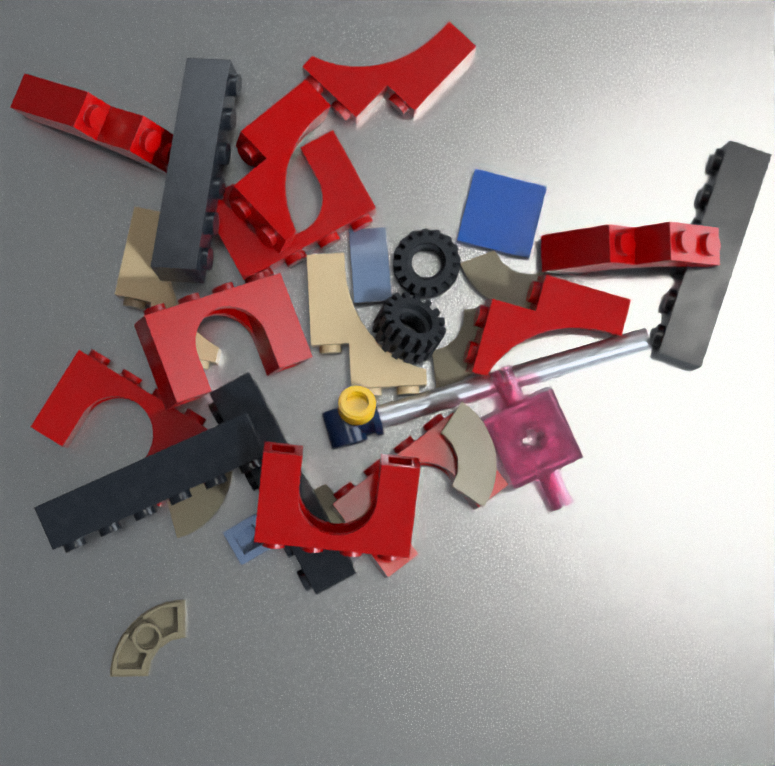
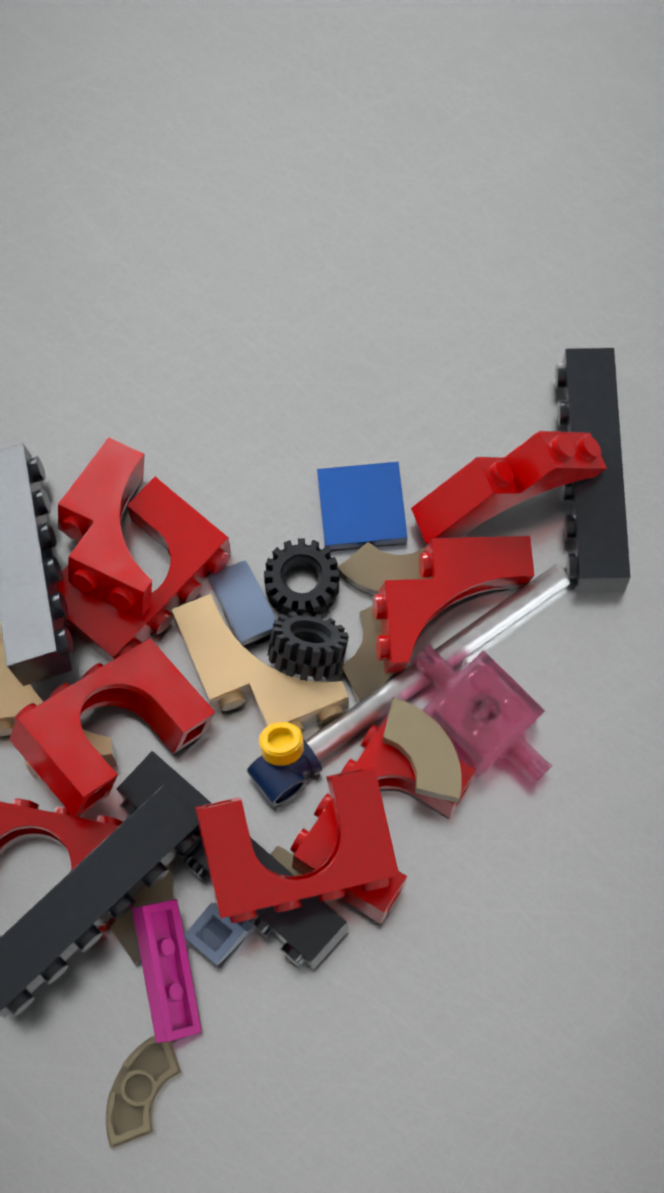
camera: 15 degrees left, 15 degrees down
red arch [302,21,477,125] -> none
none -> dark pink plate [132,899,202,1043]

